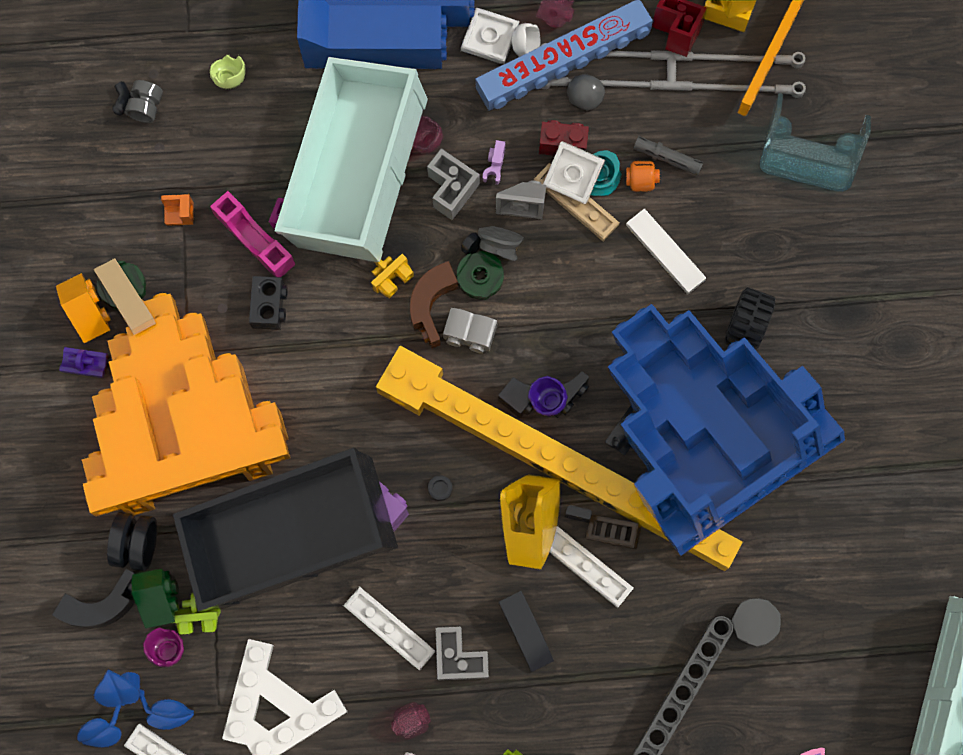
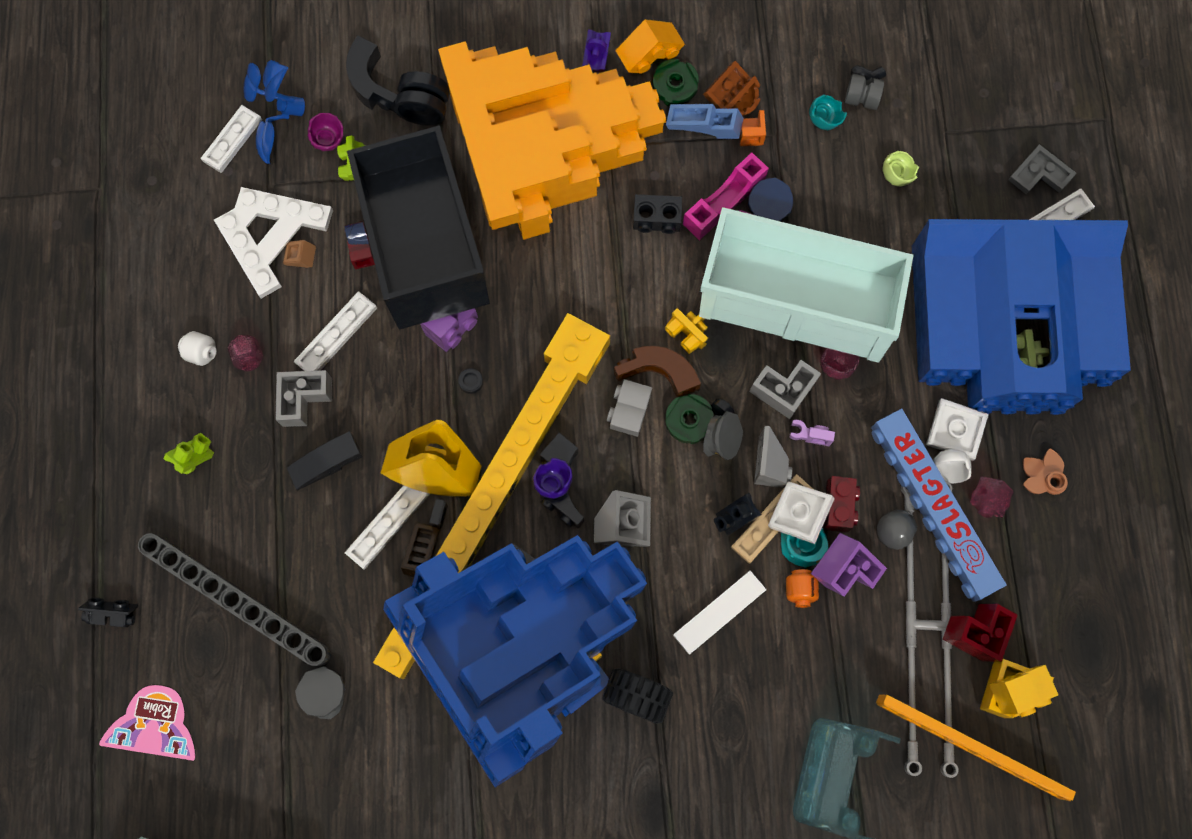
camera: 90 degrees right, 0 degrees up
tan tile [94,258,156,335] -> none
dark green brick [131,569,179,629] -> none
dark grey pin [633,136,703,176] -> none
none -> medium nougat slope [283,240,316,268]
none -> leg [344,221,375,270]
none -> light grey slope [594,490,651,547]
none -> medium blue slope [666,104,744,139]
none -> dark orange slope [703,61,760,116]
none -> black hips [713,493,762,536]
none -> dark blue hat [748,178,793,221]
none -> teal hair [809,95,847,131]
none -> medium lavender brick [811,533,887,597]

